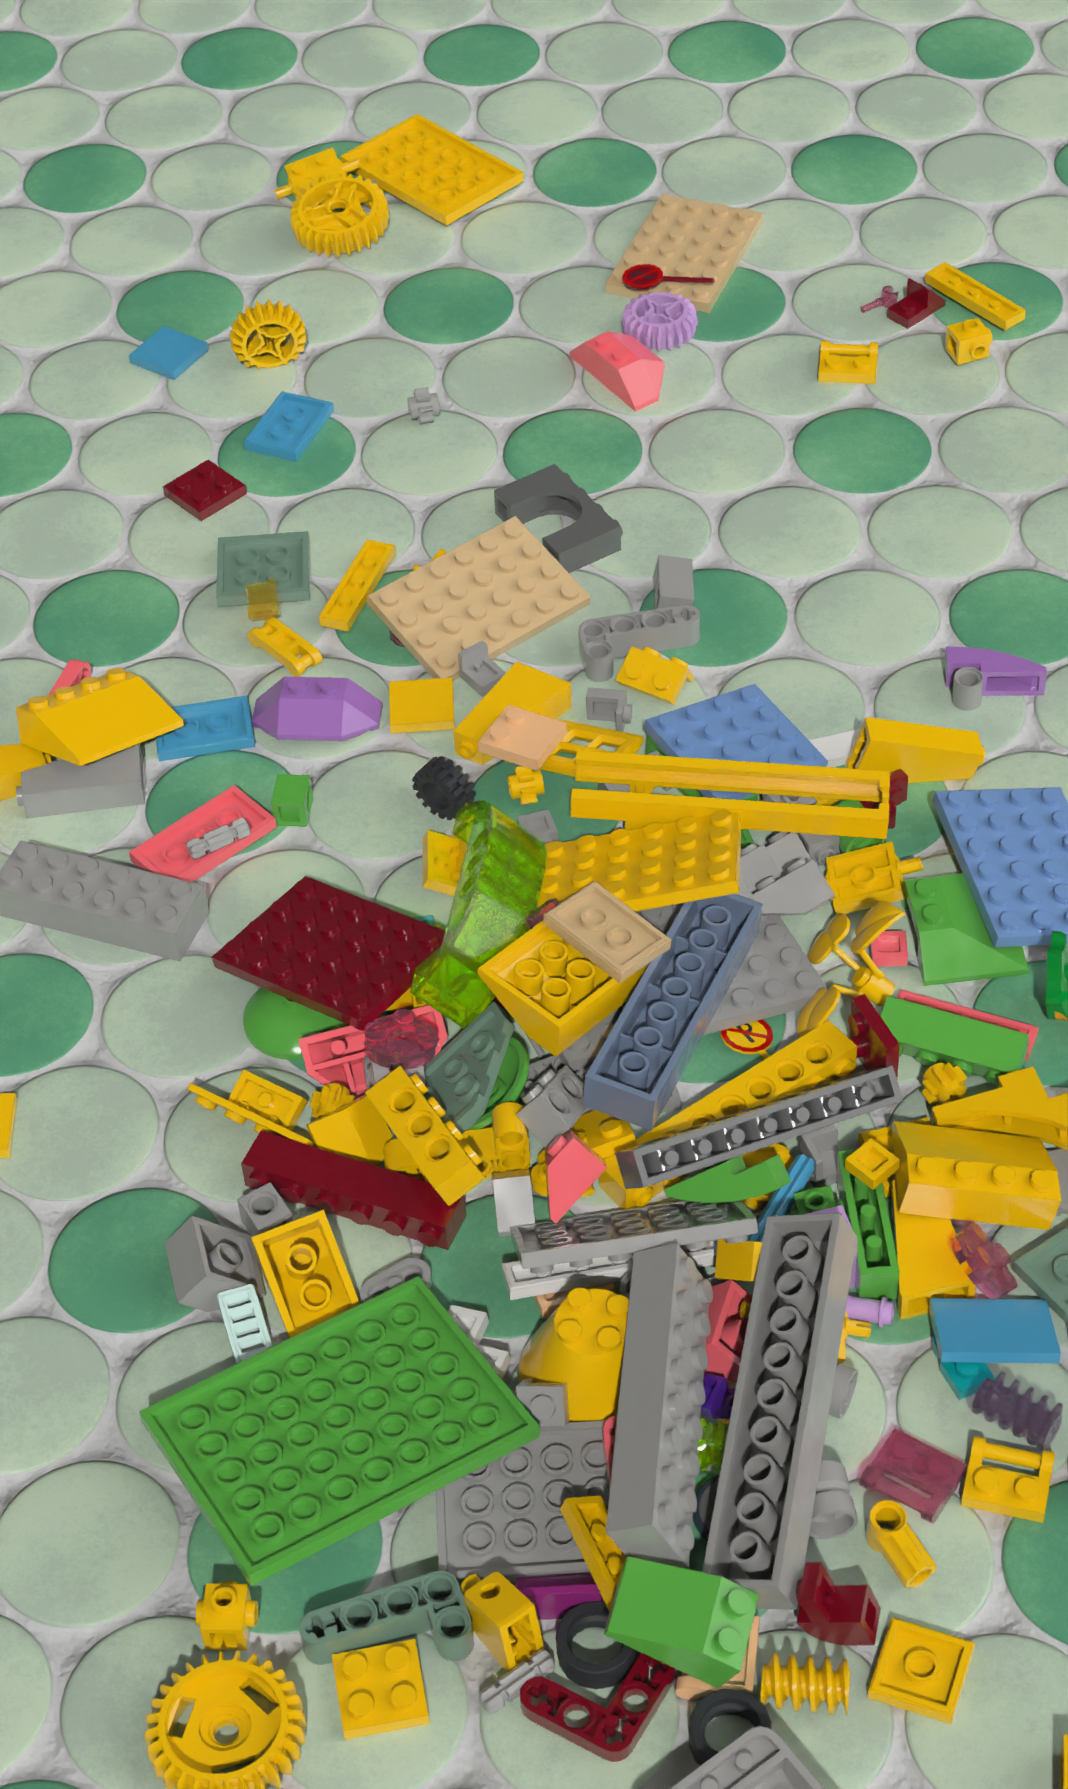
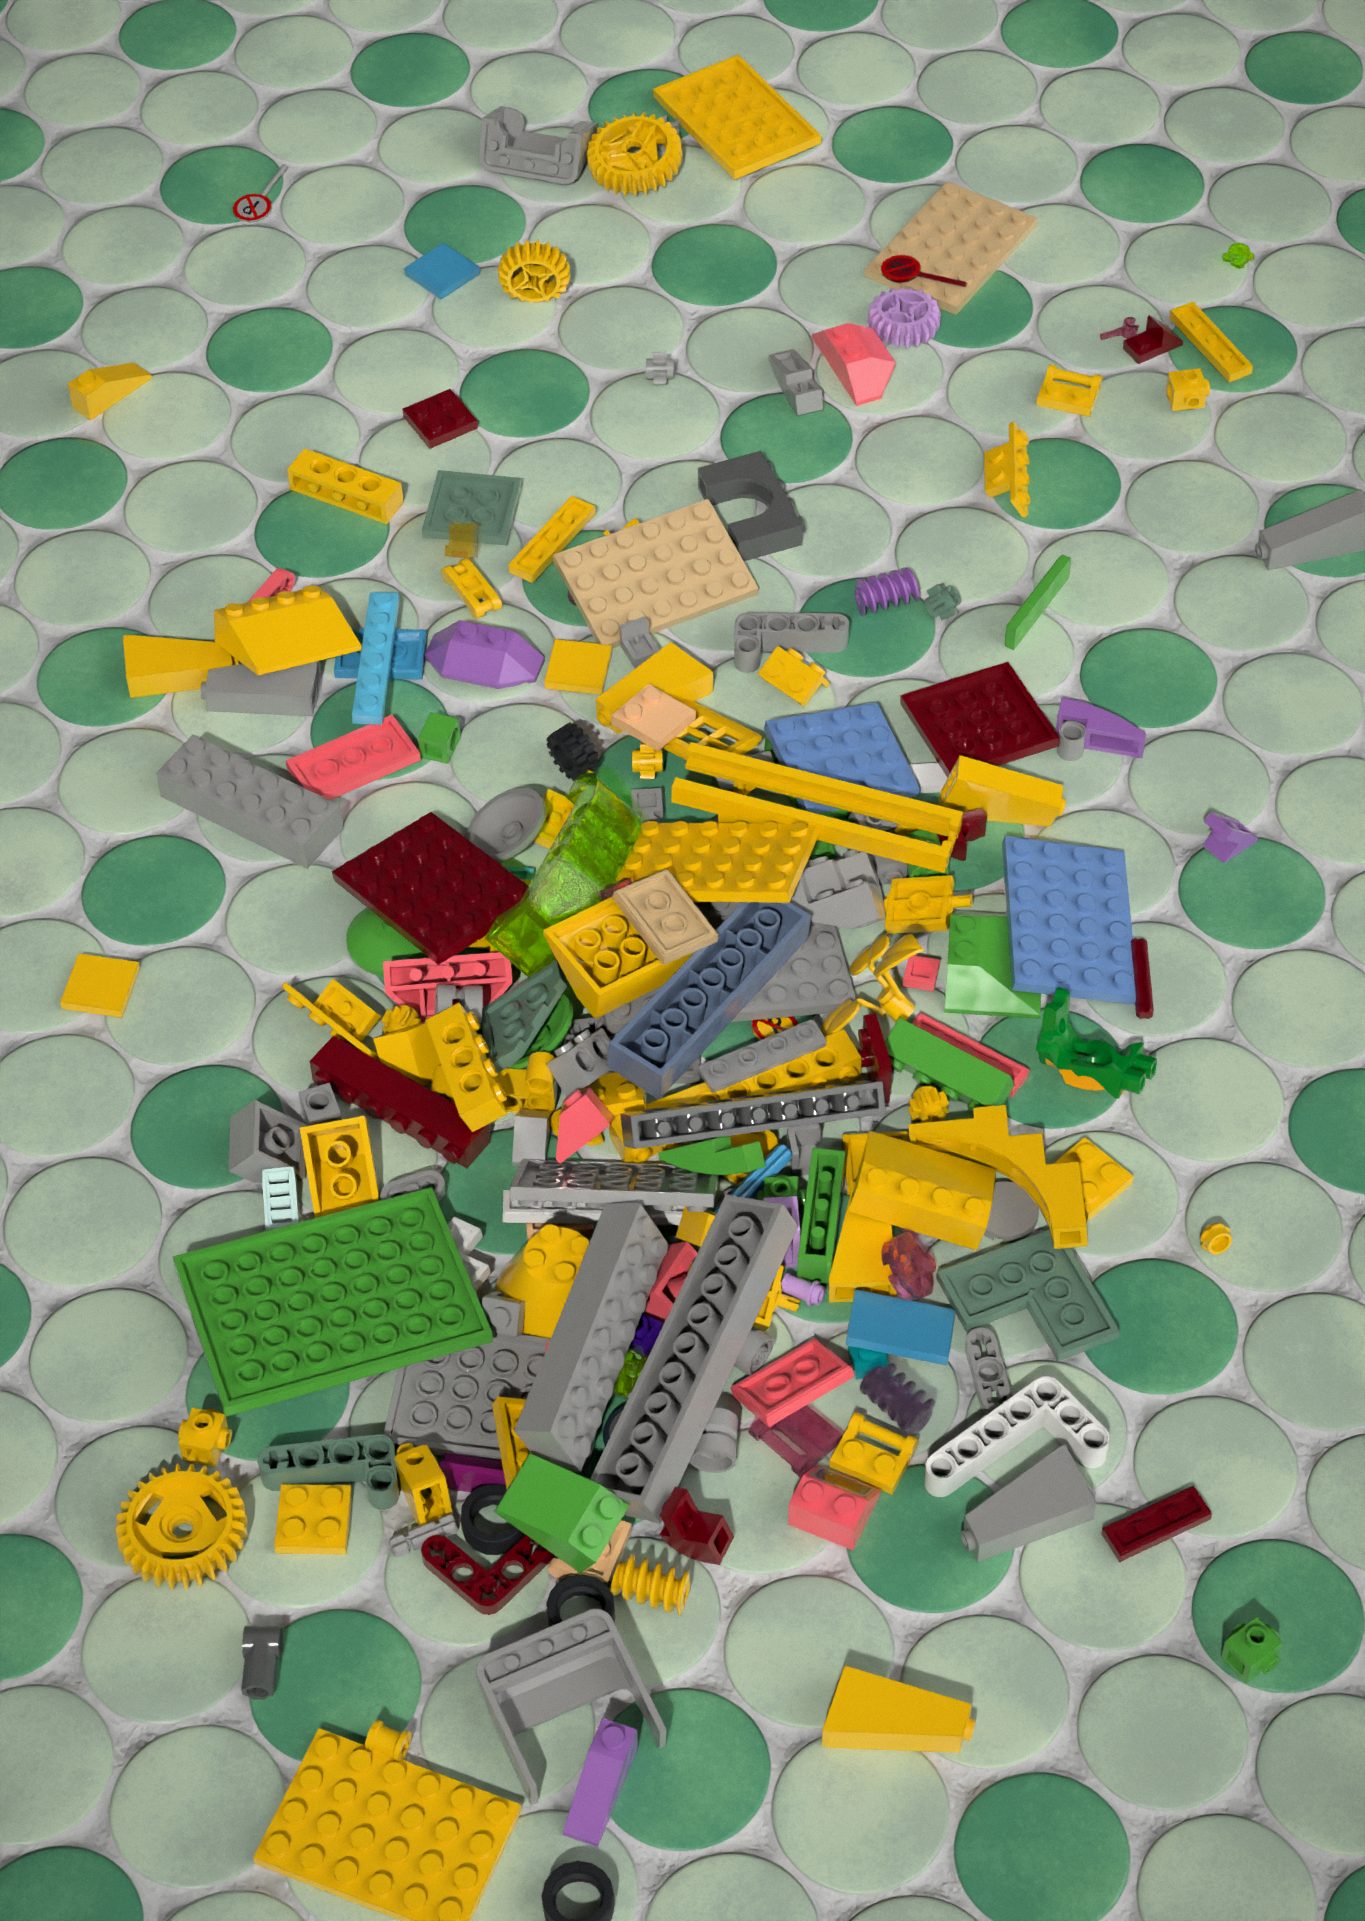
camera: 10 degrees right, 5 degrees up
light grey axle [186,818,250,860] -> none
dark azure tile [243,391,334,462] -> none
yellow plate [274,147,361,200] -> none
clear pink plate [365,1009,438,1069] -> none
light grey bracket [586,687,632,732] -> none
light grey hinge [653,555,694,609] -> none
yellow plate [845,1138,900,1190] -> none
yellow piece [866,1500,937,1588] -> none
yellow tile [868,1617,975,1724] -> none
none -> yellow brick [287,448,404,525]
none -> medium azure plate [352,592,400,725]
none -> light grey dish [465,787,546,863]
none -> light grey windscreen [479,106,599,184]
none -> light grey bracket [699,1020,827,1092]
none -> coral tile [730,1338,854,1427]
none -> light grey slope [768,349,823,416]
none -> coral slope [788,1465,881,1550]
none -> medium lavender piece [855,567,919,616]
none -> dark red plate [900,662,1060,778]
none -> sand green gear [924,582,961,621]
none -> yellow bracket [984,422,1031,518]
none -> bright green tile [1005,554,1071,650]
none -> clear neon green plate [1222,243,1255,269]

